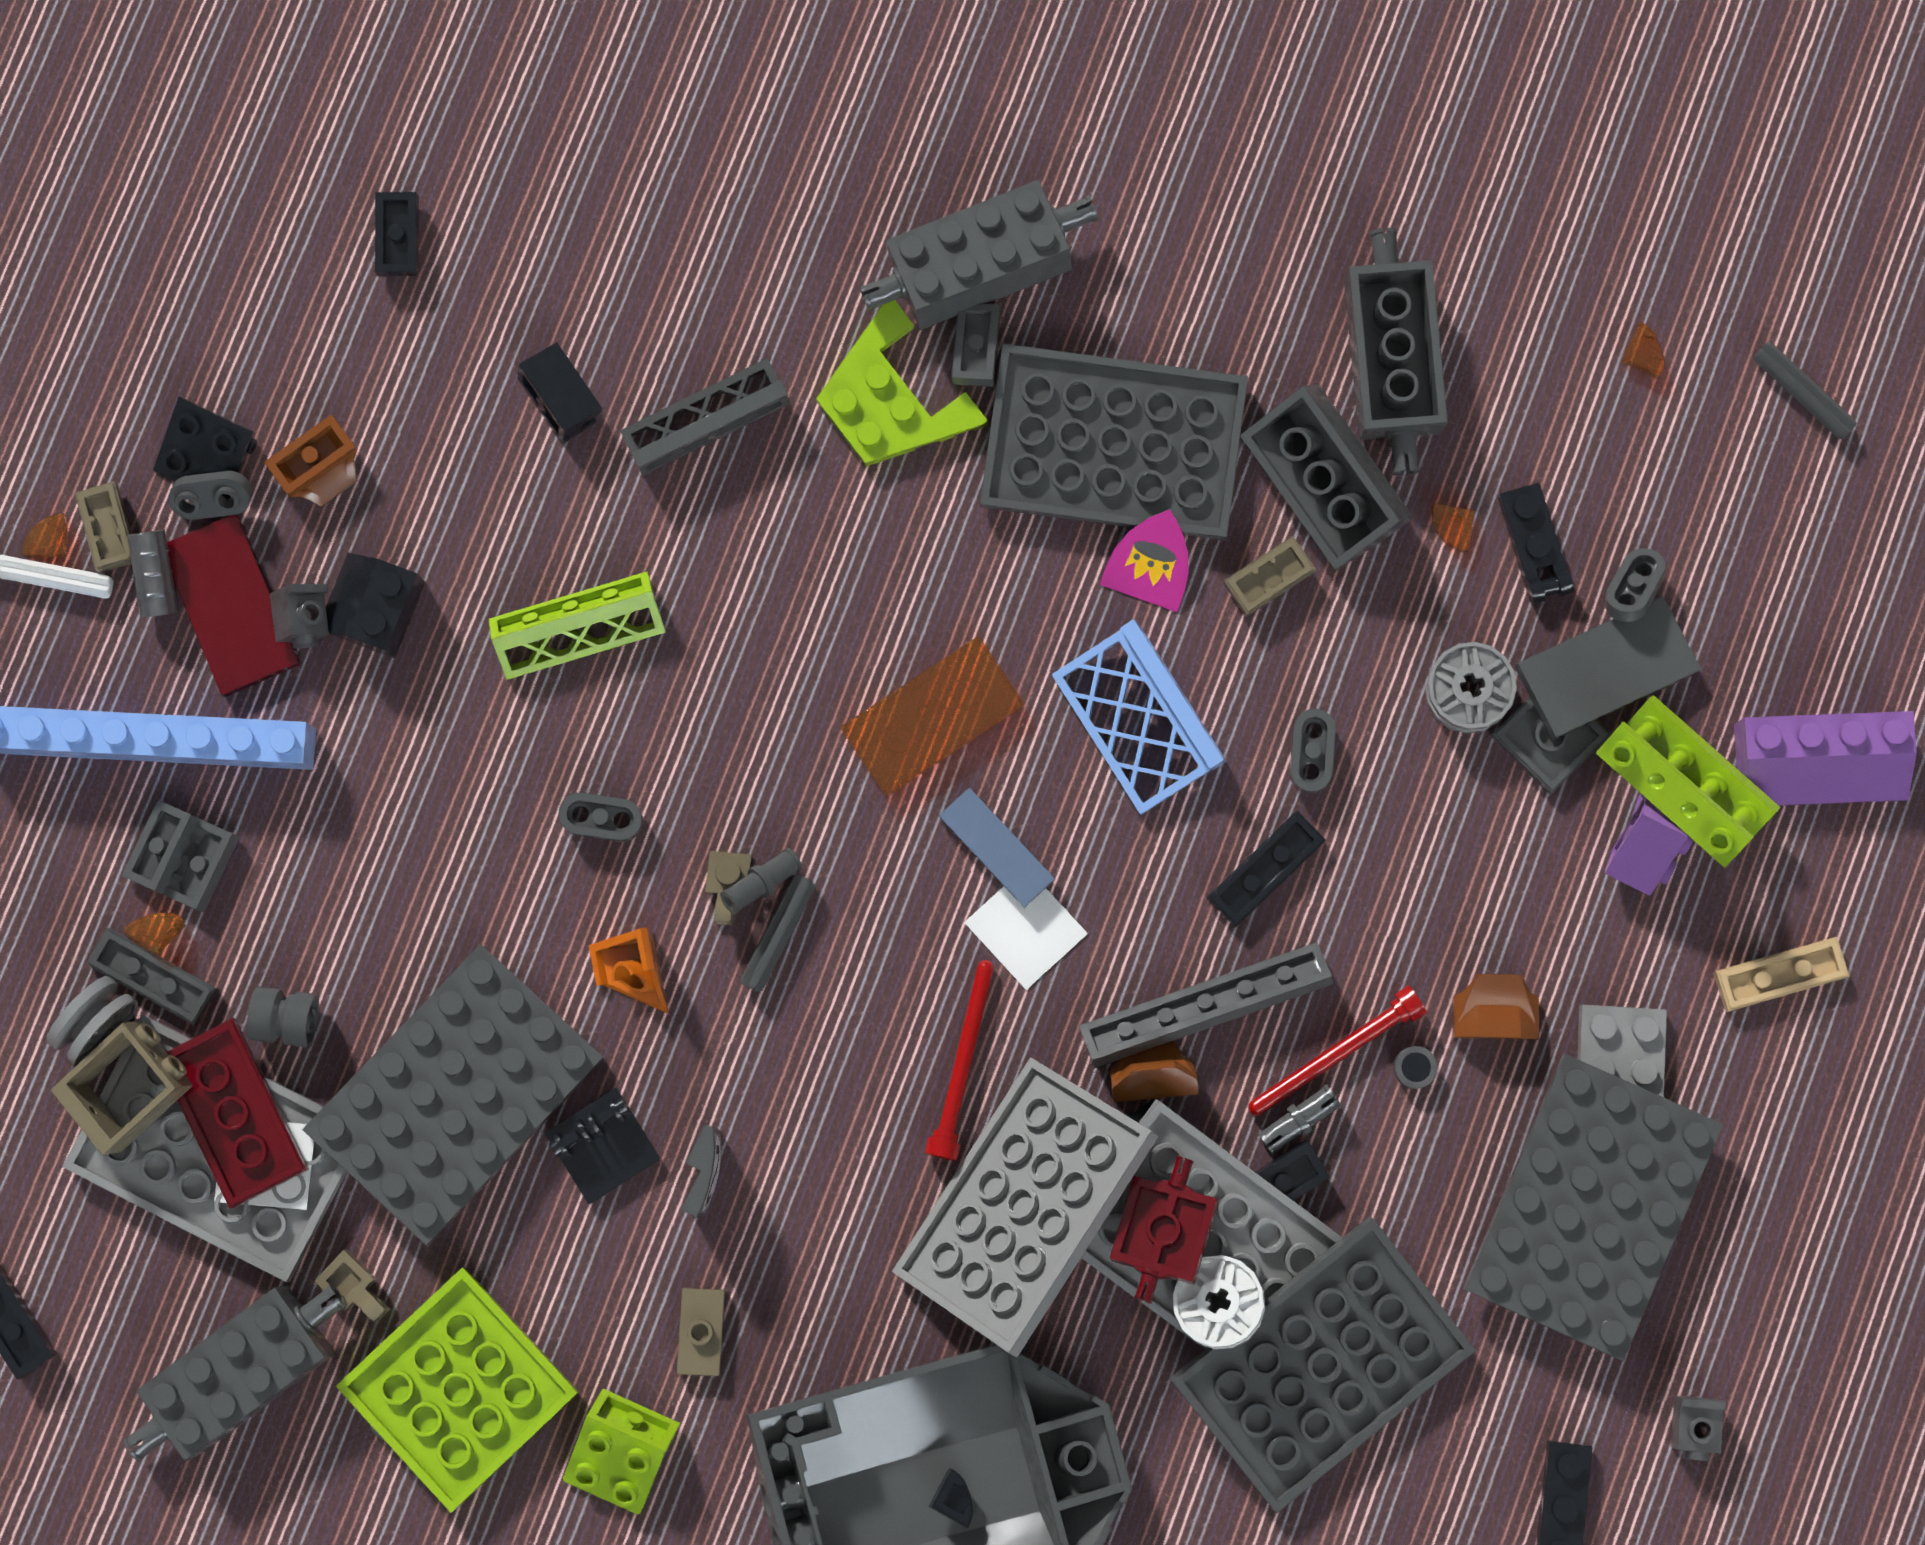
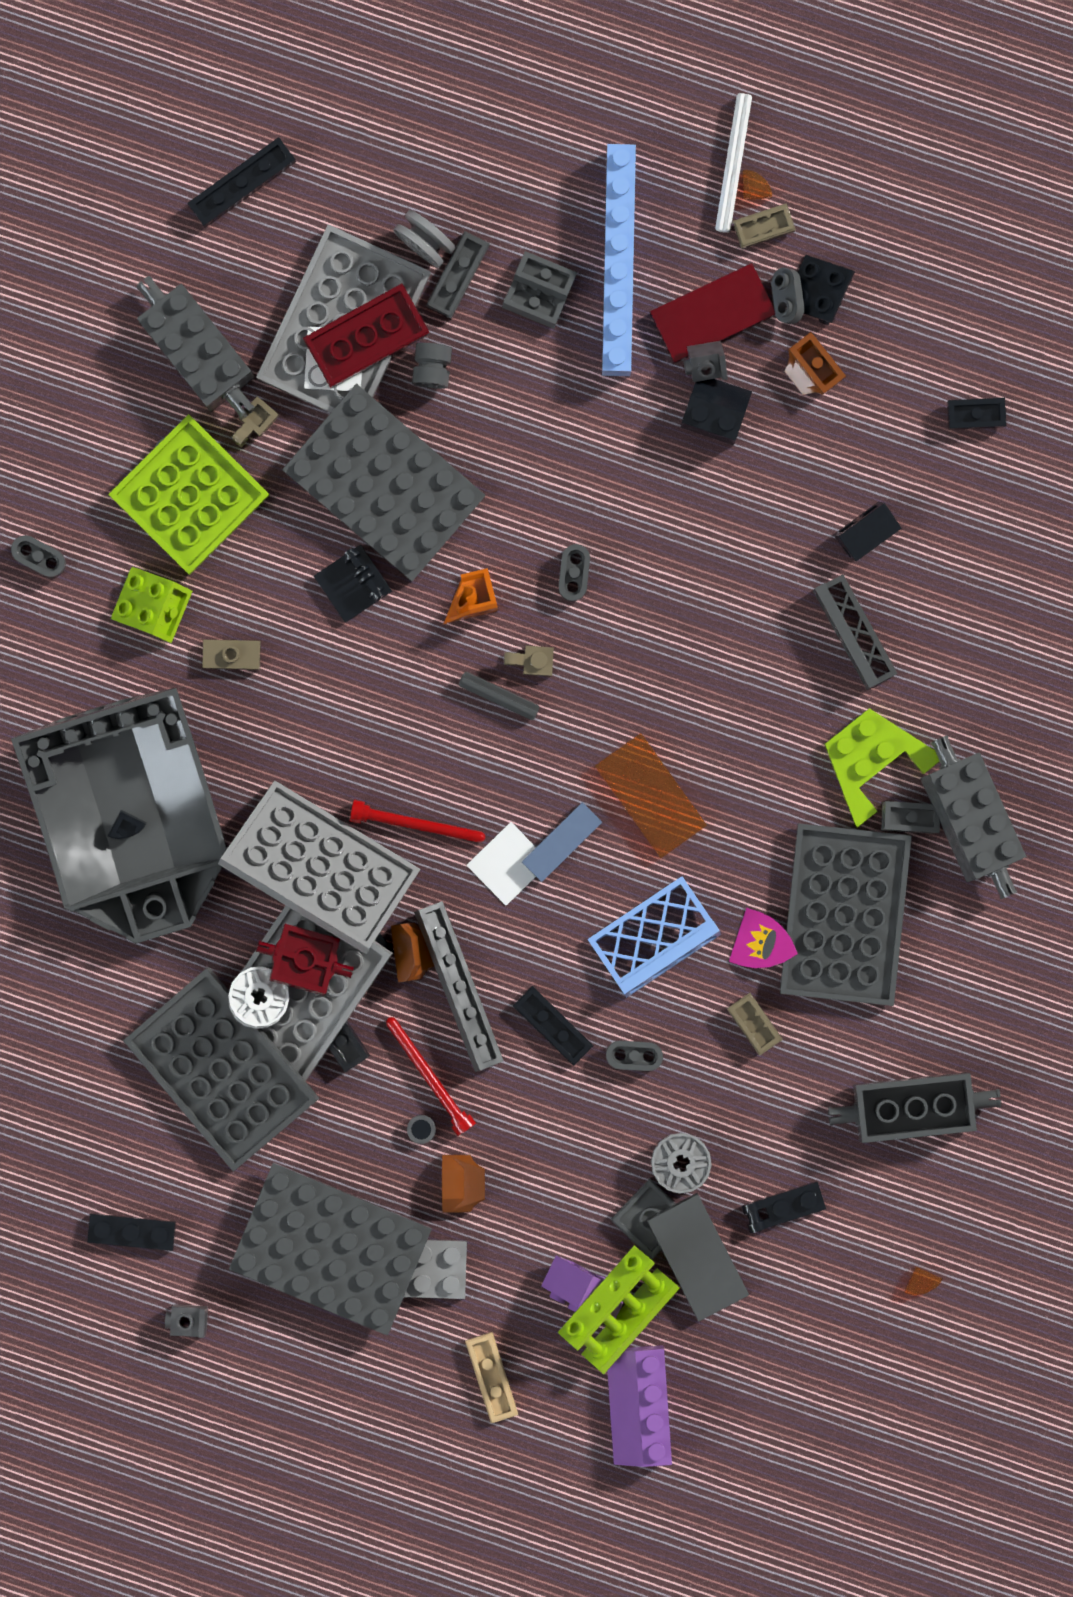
camera: 85 degrees right, 5 degrees up
dark tan window [50,1021,193,1155] -> none
clear orange tile [123,913,186,956] -> none
flat silver axle [127,530,178,618] -> none
lime fence [489,571,666,680] -> none
dark grey slope [681,1124,721,1218] -> none
dark grey pin [720,848,802,915] -> none
dark grey slope [1240,384,1414,570] -> none
dark grey pin [1258,1084,1342,1155] -> none
clear orange tile [1432,504,1475,553] -> none
dark grey plate [1605,548,1666,622] -> none
dark grey axle [1754,342,1857,439] -> none

